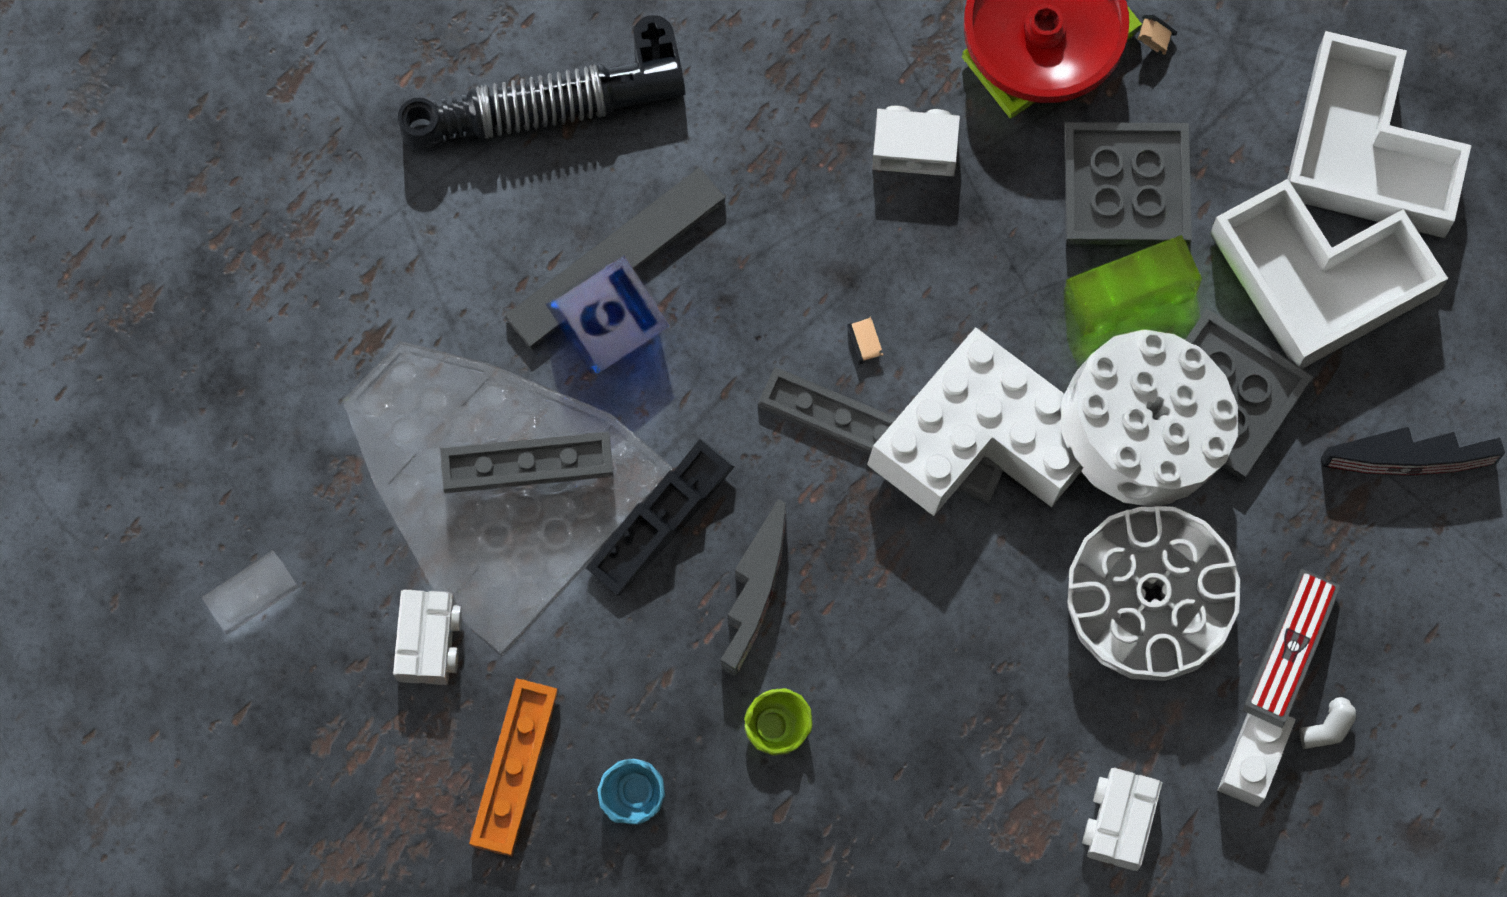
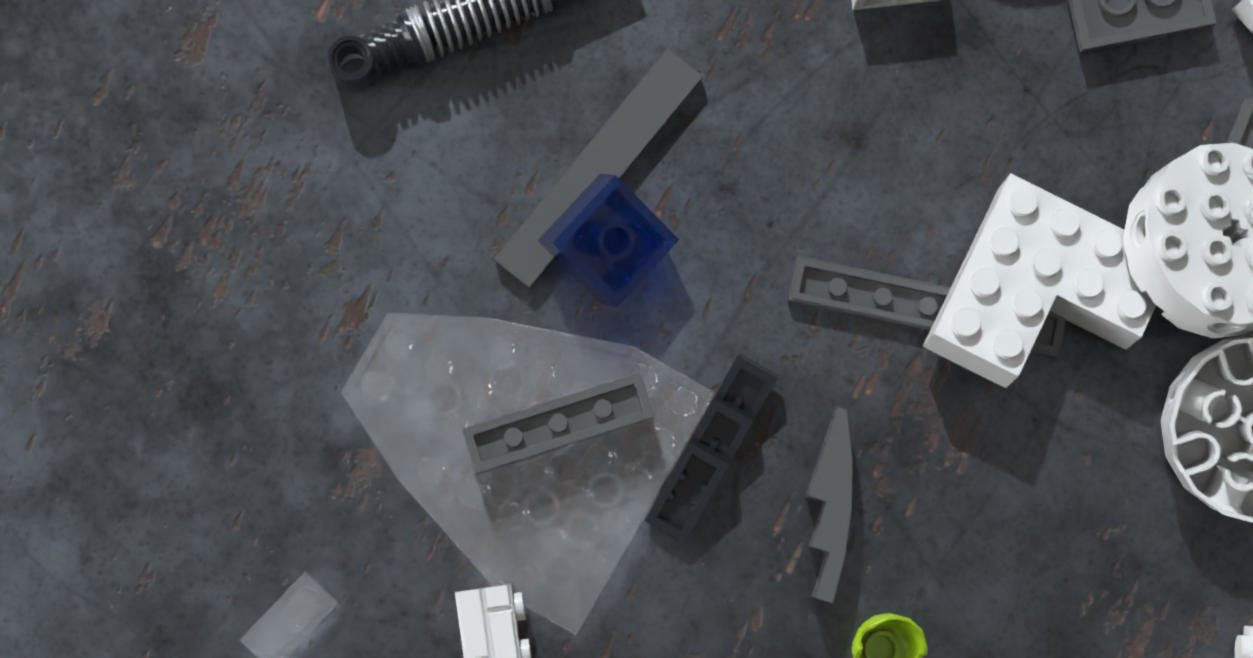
camera: 15 degrees left, 10 degrees up
light nougat piece [847,317,883,364] -> none
clear neon green brick [1063,235,1202,336] -> none

